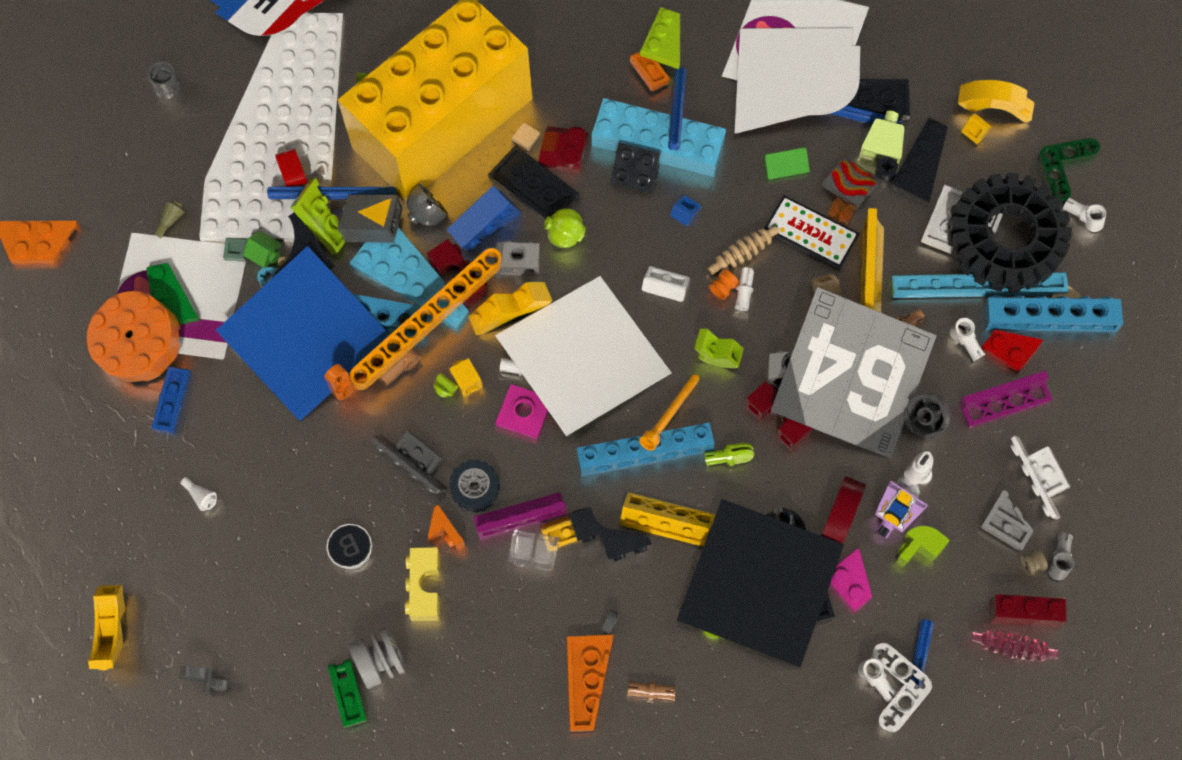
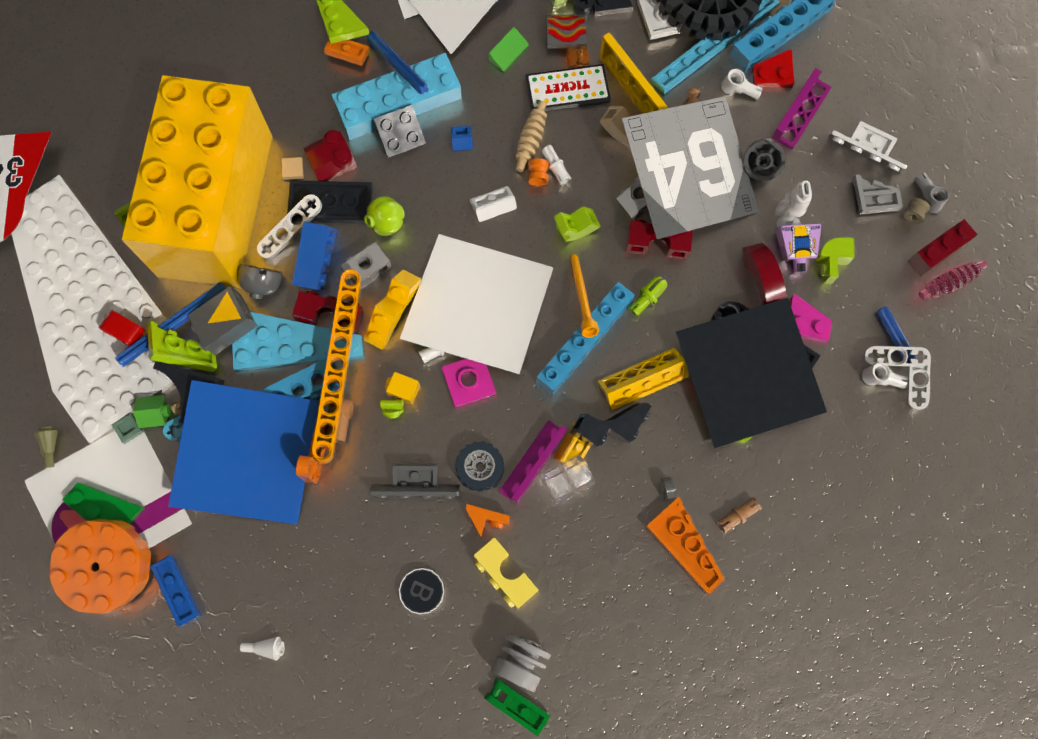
camera: 45 degrees left, 5 degrees up
none -> white beam [257,194,322,259]

